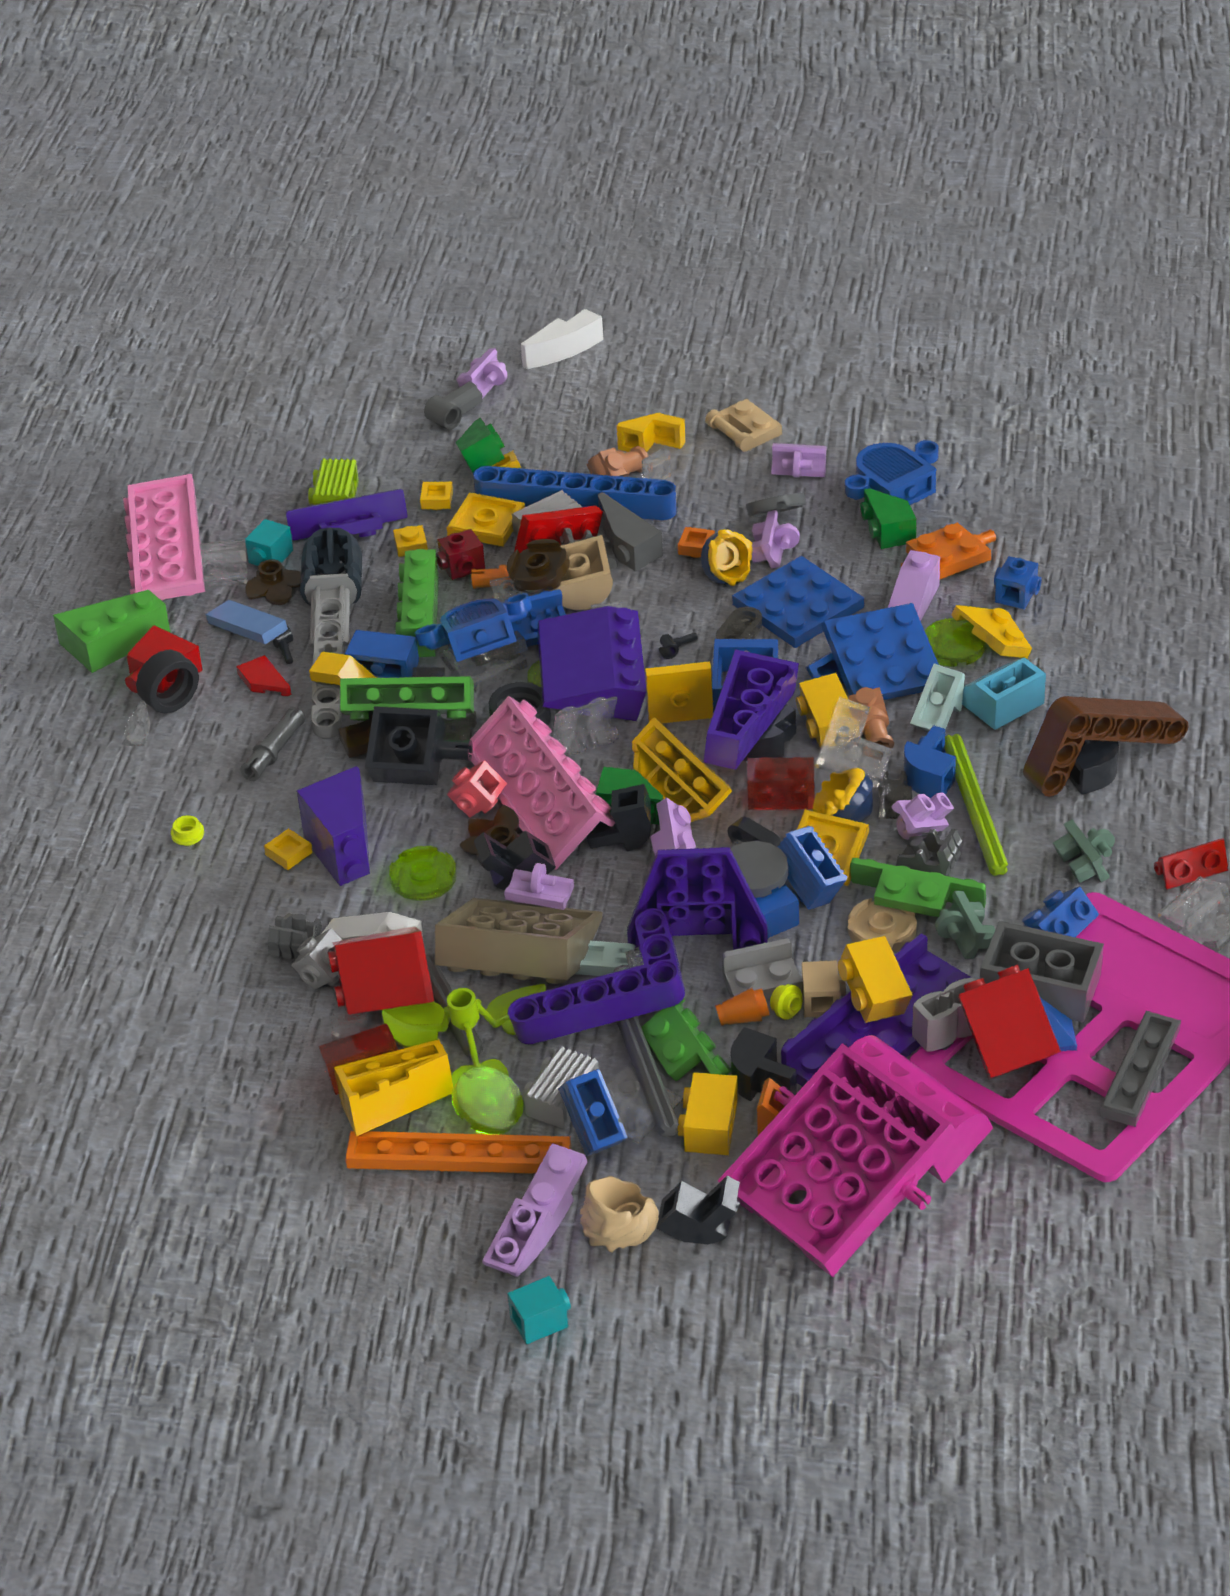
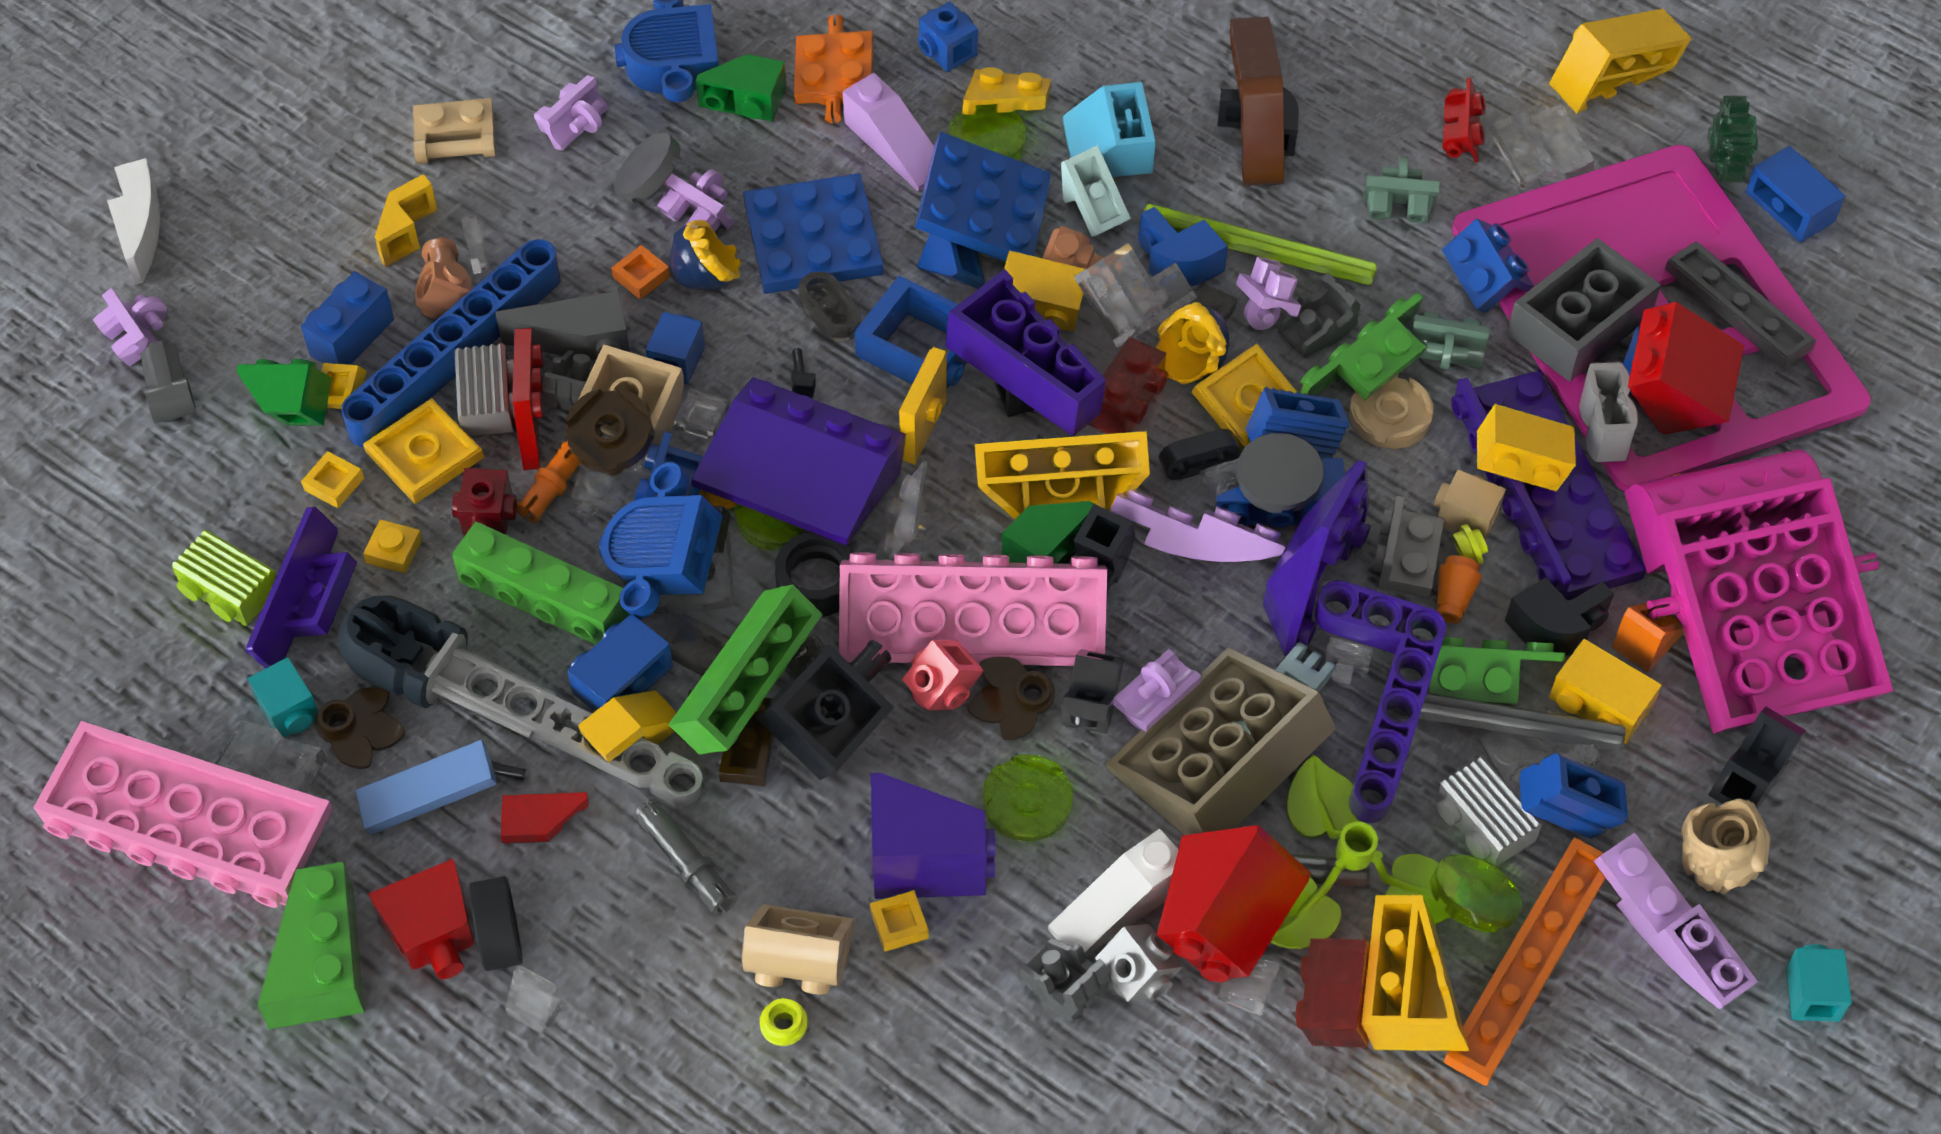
camera: 65 degrees left, 15 degrees up
none -> blue brick [300,271,395,365]
none -> blue brick [646,312,705,385]
none -> tan brick [742,904,854,995]

